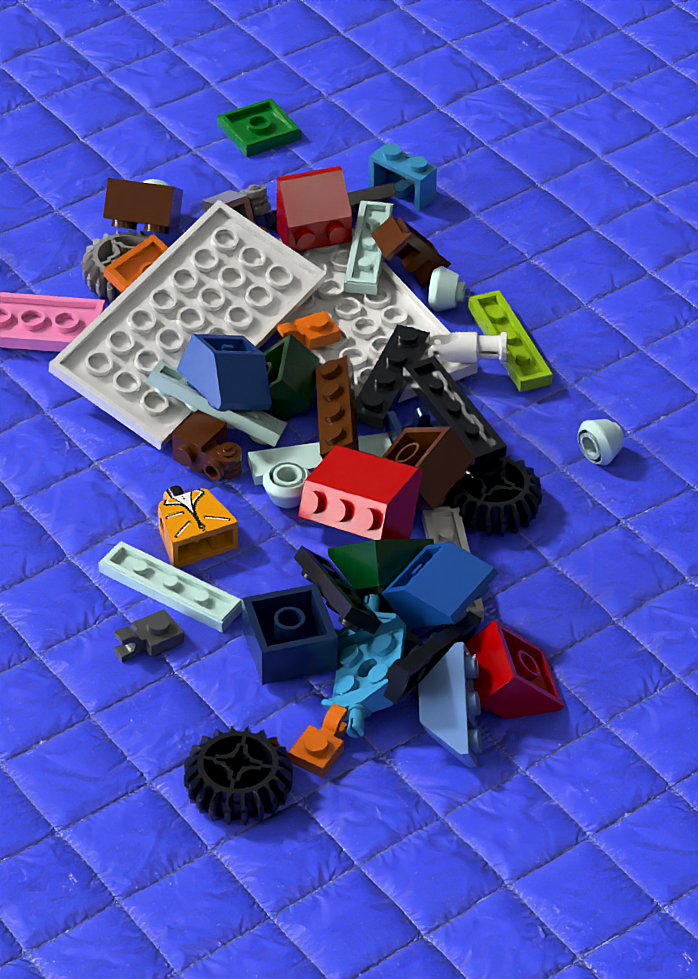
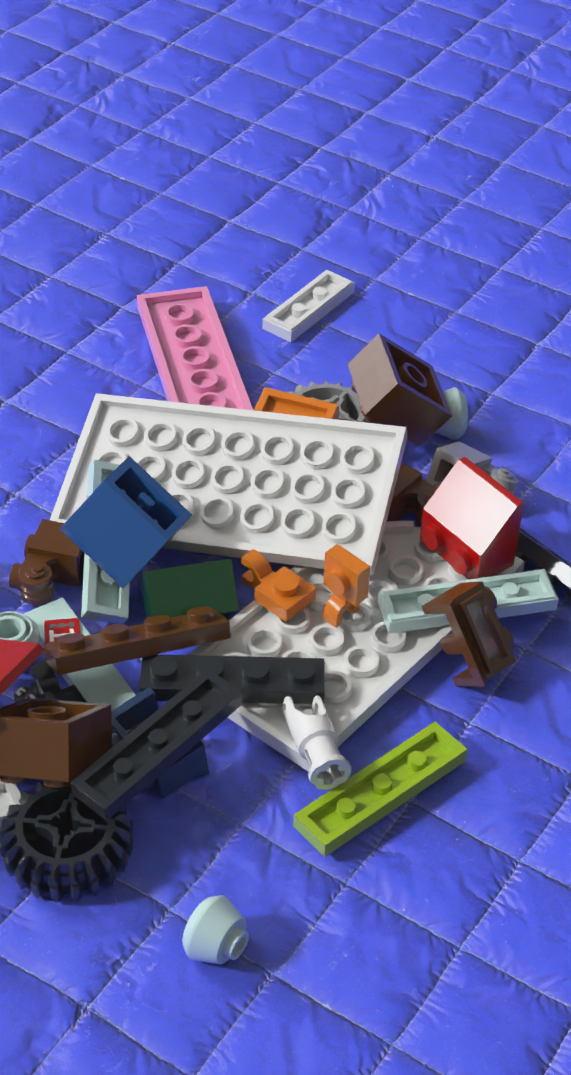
camera: 70 degrees right, 0 degrees up
light aqua cone [428,266,466,312] -> none
none -> red sticker [44,618,80,644]
none -> orange plate [323,544,370,628]

